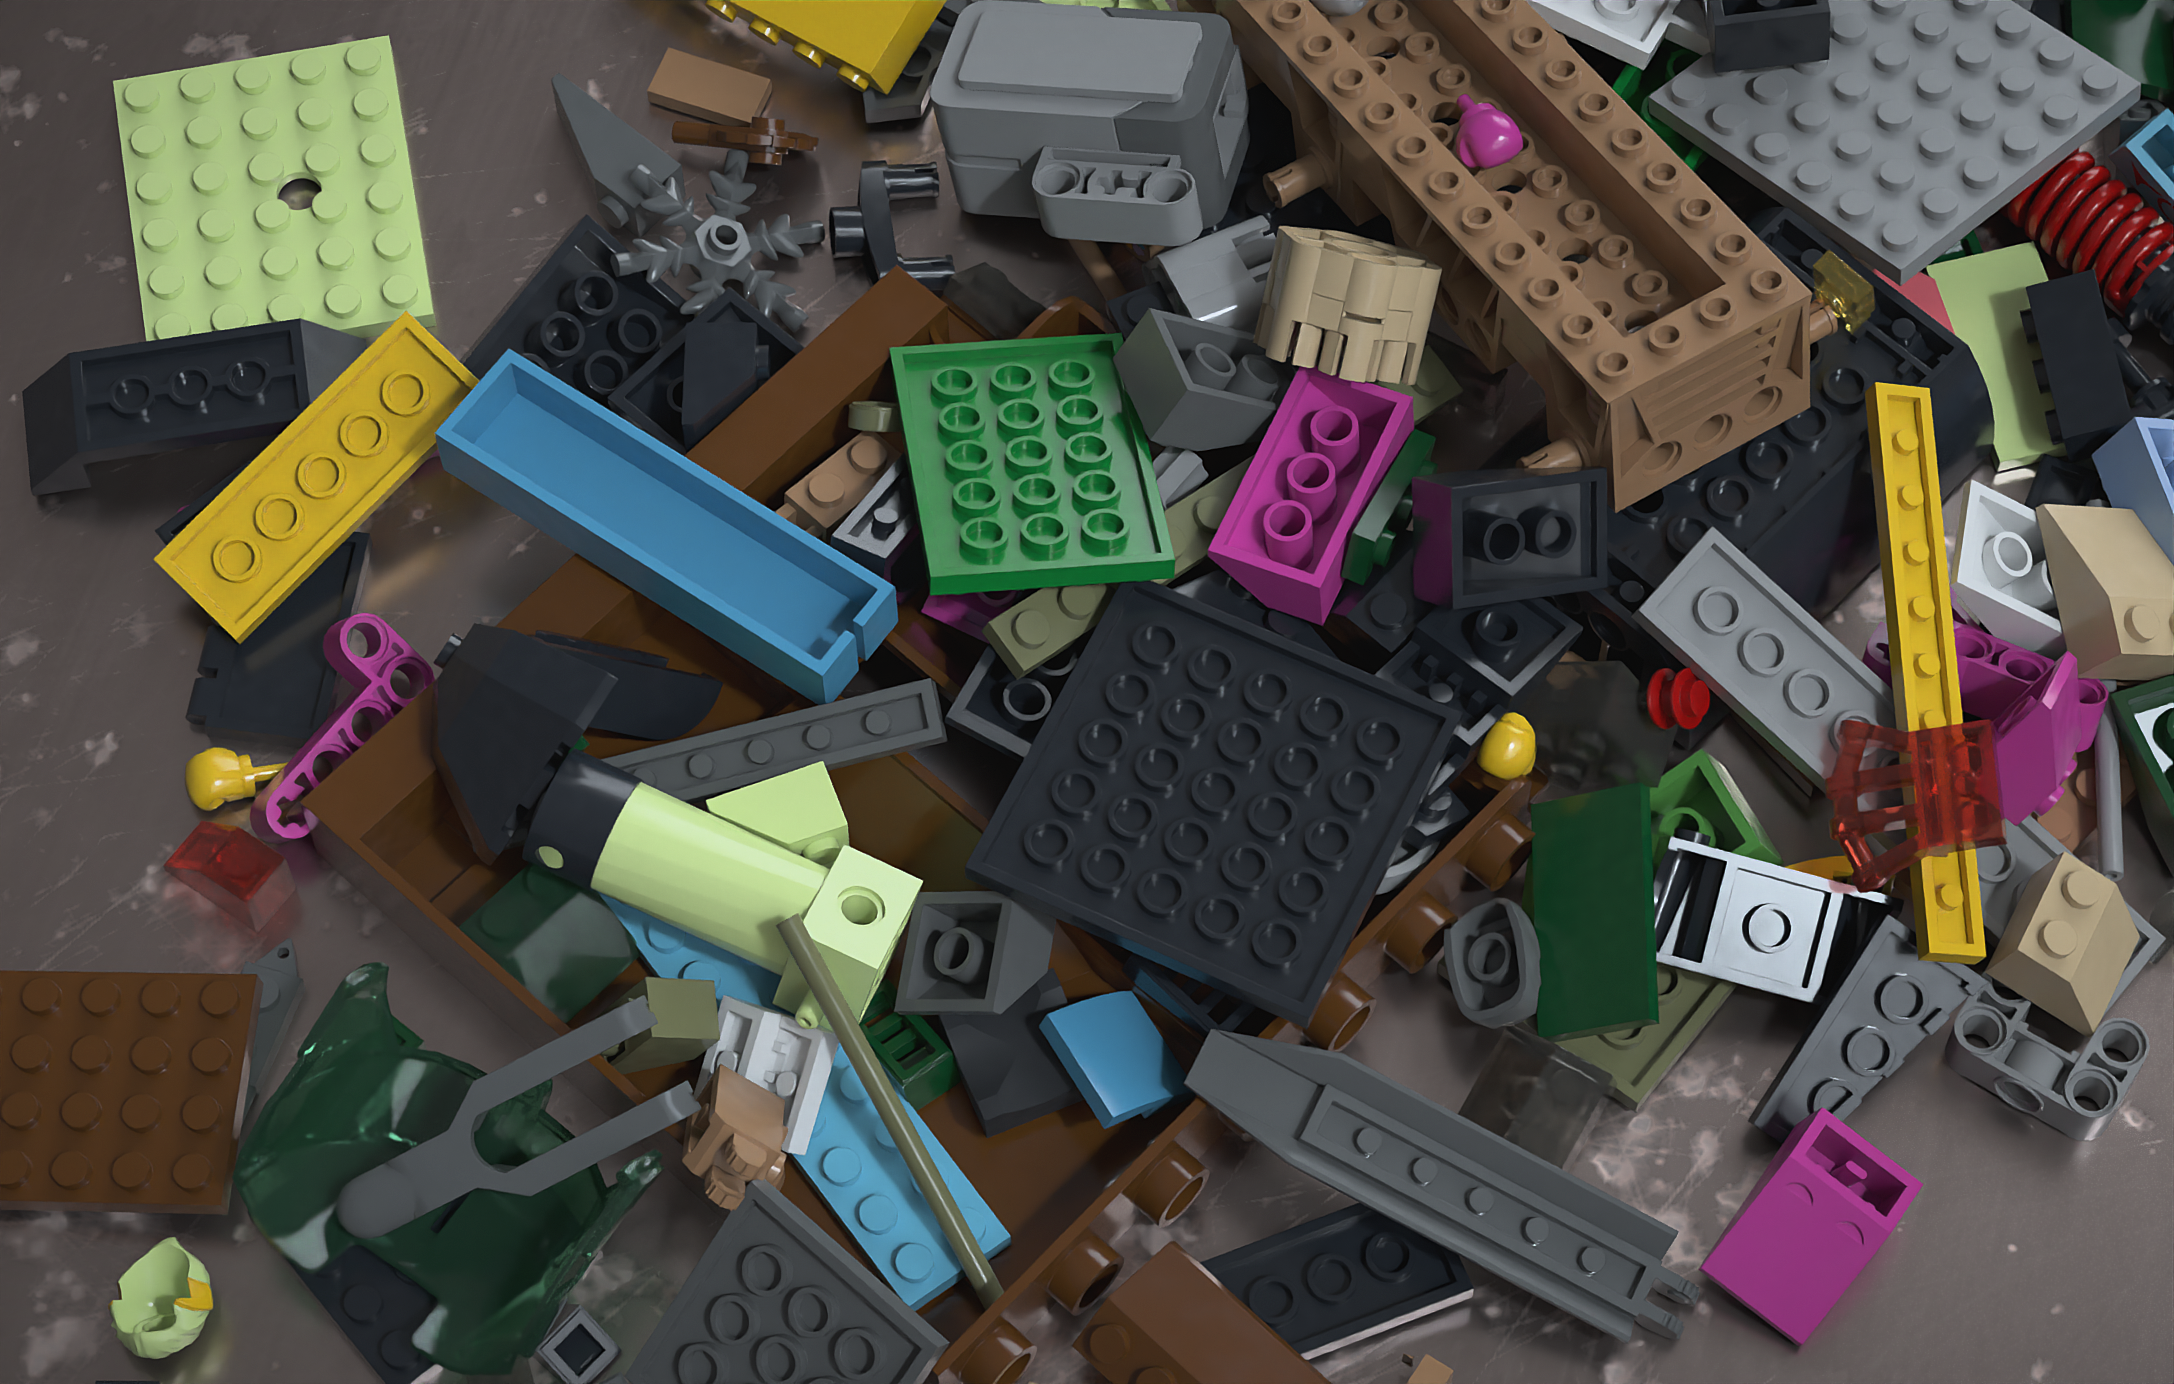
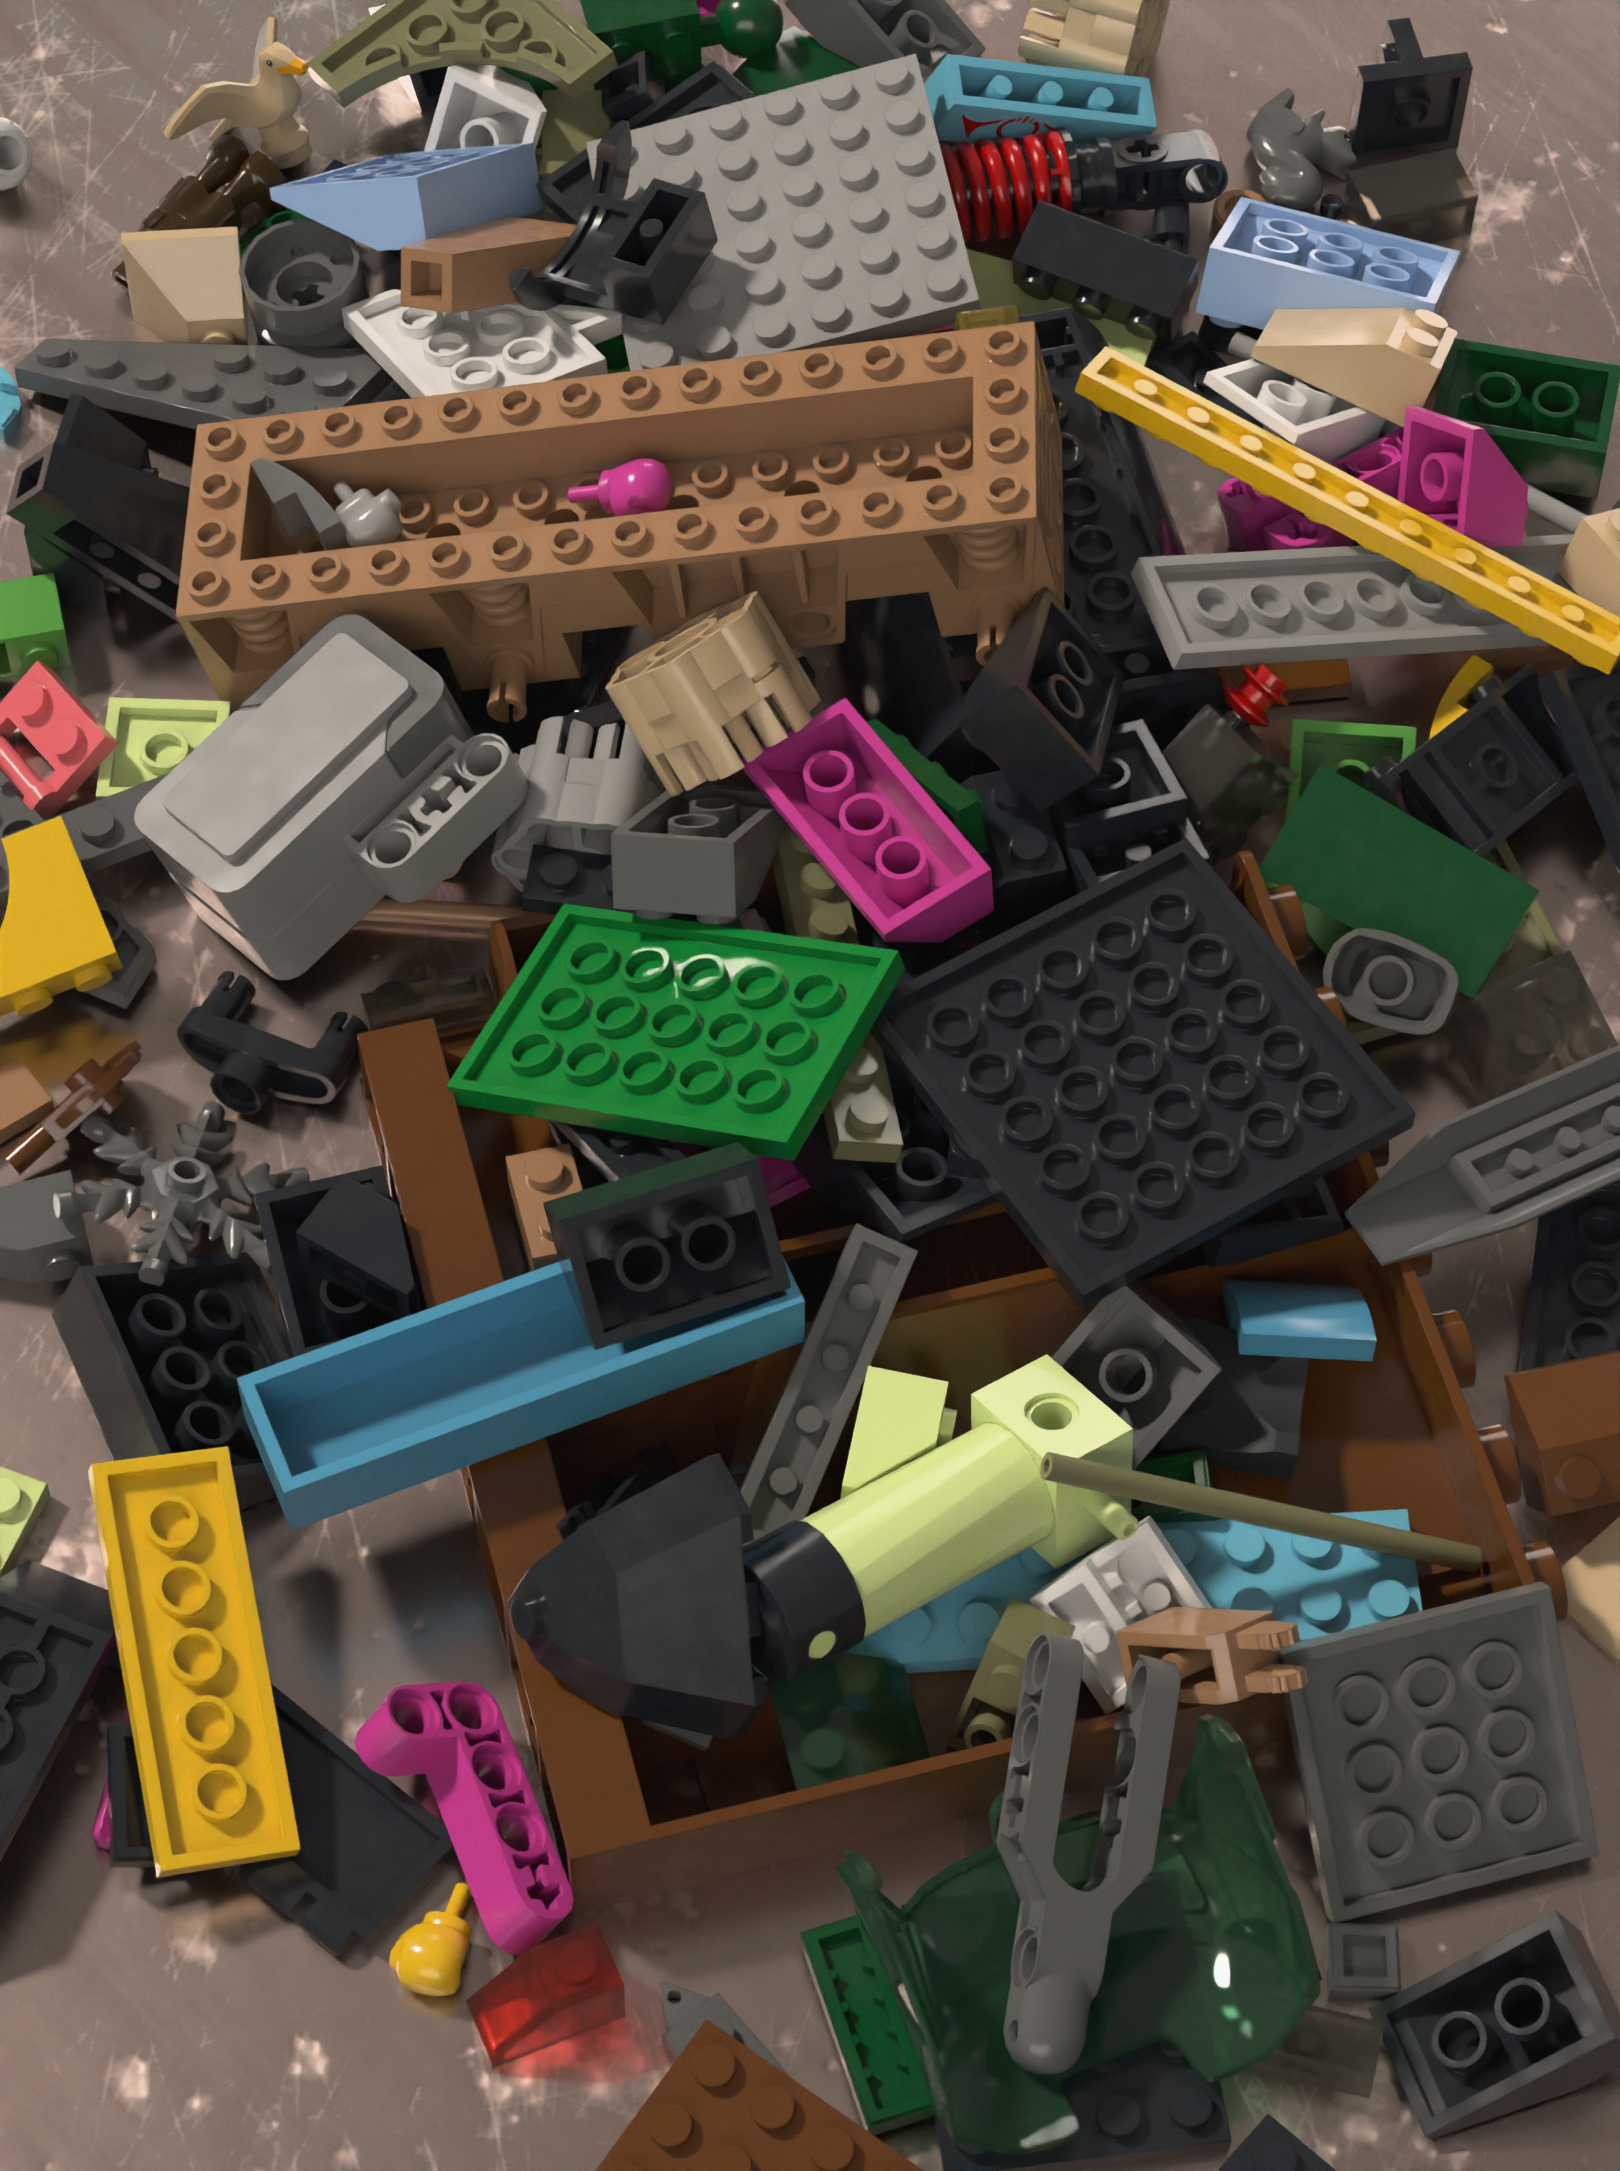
camera: 60 degrees left, 5 degrees down
olive tile [848,401,901,432] -> none
yellow piece [1477,712,1536,780] -> none
clear red plate [1825,719,2008,893] -> none
none -> black slope [543,1142,791,1350]

